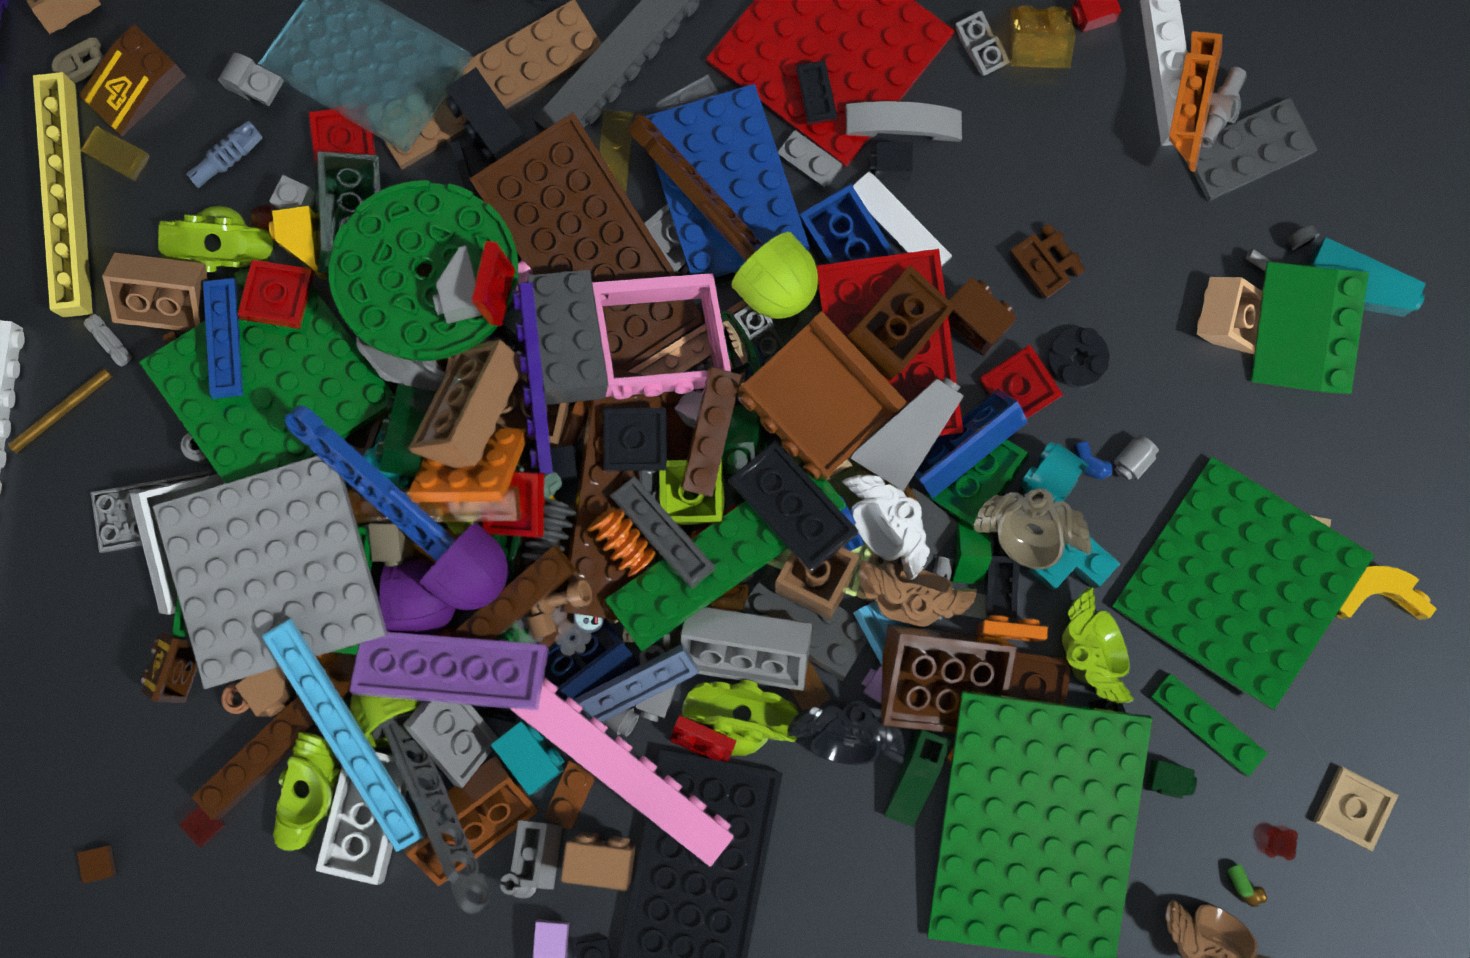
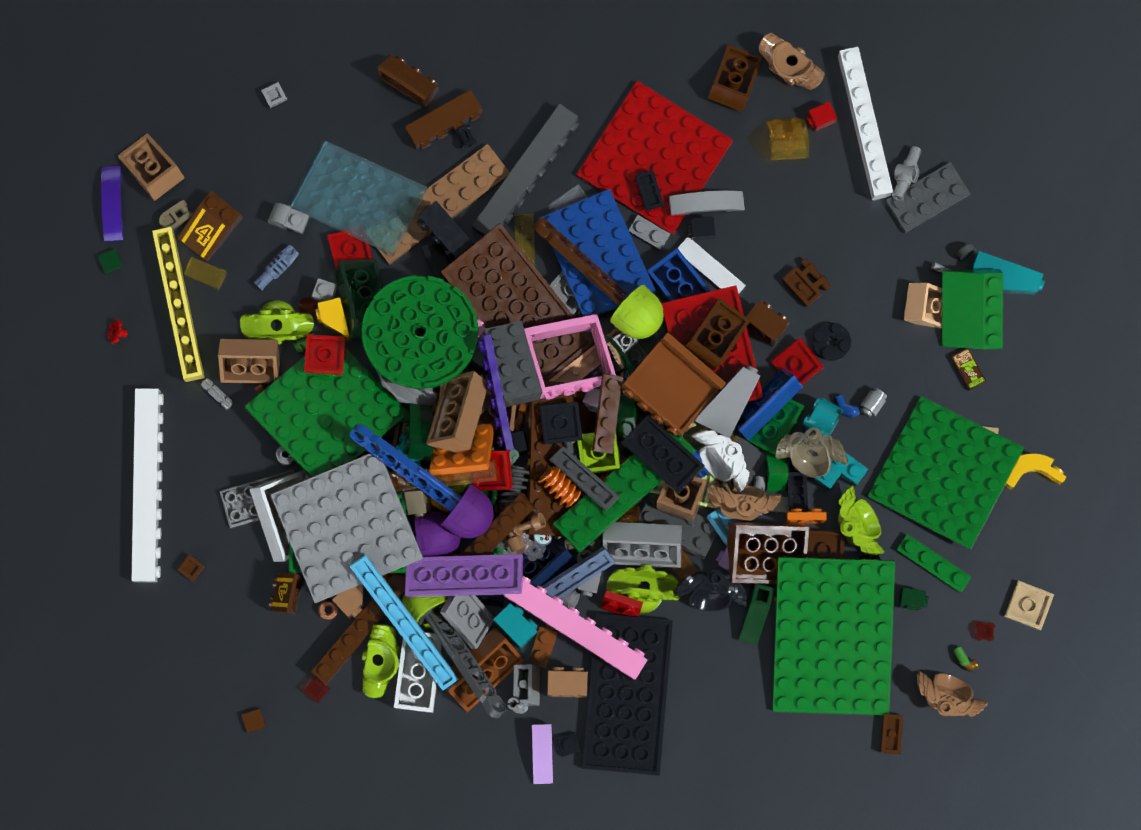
camera: 10 degrees left, 0 degrees up
pearl gold bar [8,368,113,453] -> none
blue plate [203,278,244,399] -> none
light grey slope [433,246,482,324] -> none
red plate [471,241,515,326] -> none
light grey slope [954,10,1010,76] -> none
orange wedge [1169,31,1223,172] -> none
none -> reddish brown plate [178,555,205,582]
none -> tile [951,348,986,391]

